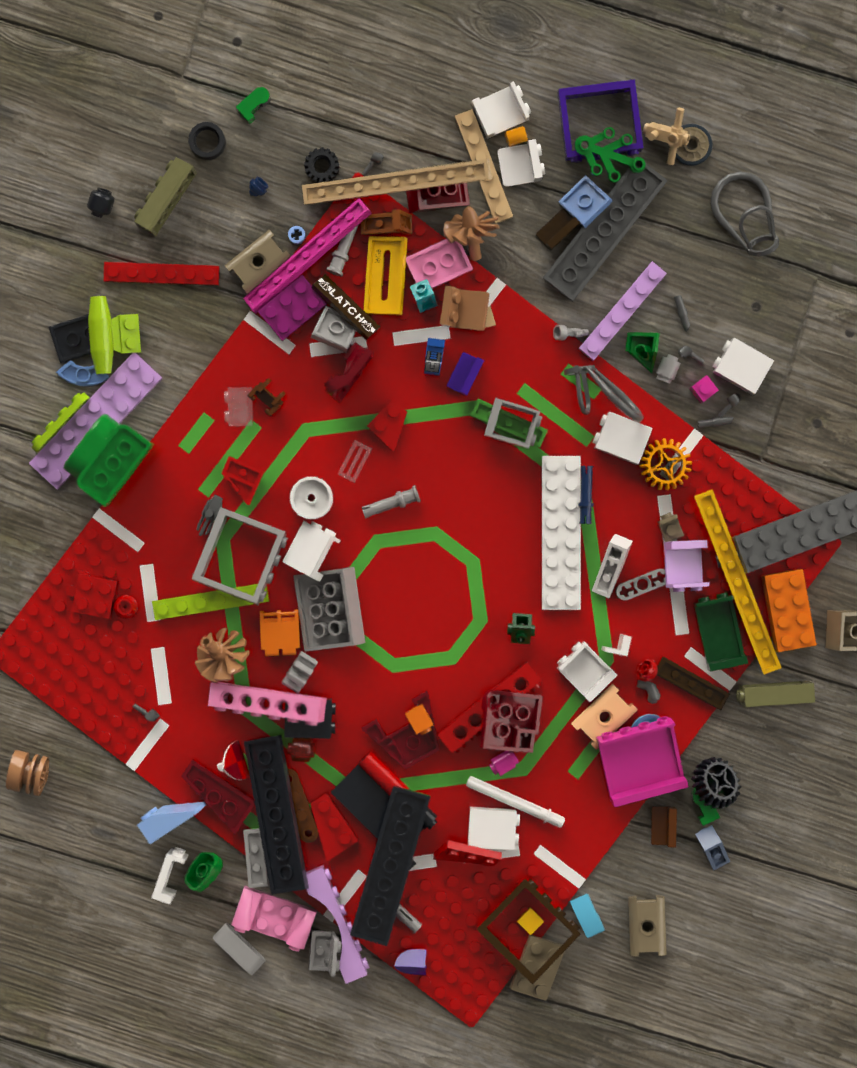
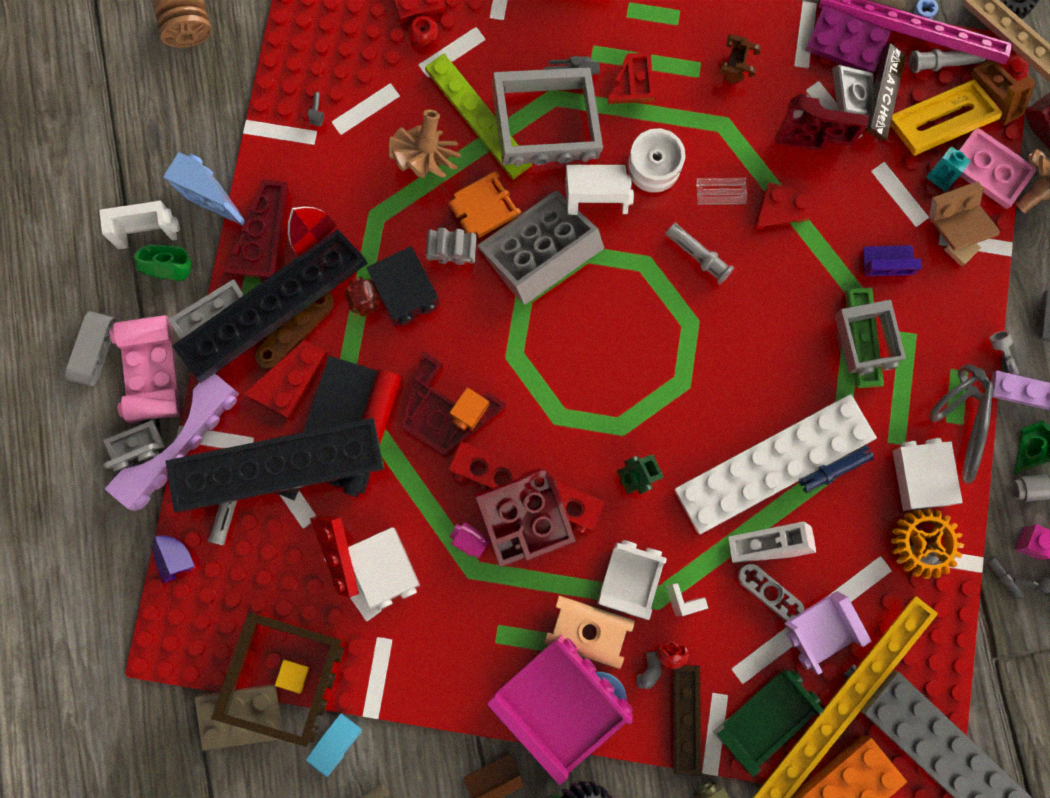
camera: 55 degrees right, 10 degrees down
bright pink brick [208,682,327,726] -> none
clear bracket [224,387,253,427] -> none
leg [424,338,445,376] -> none
white axle [466,776,565,828] -> none
dark tan bracket [657,512,684,542] -> none

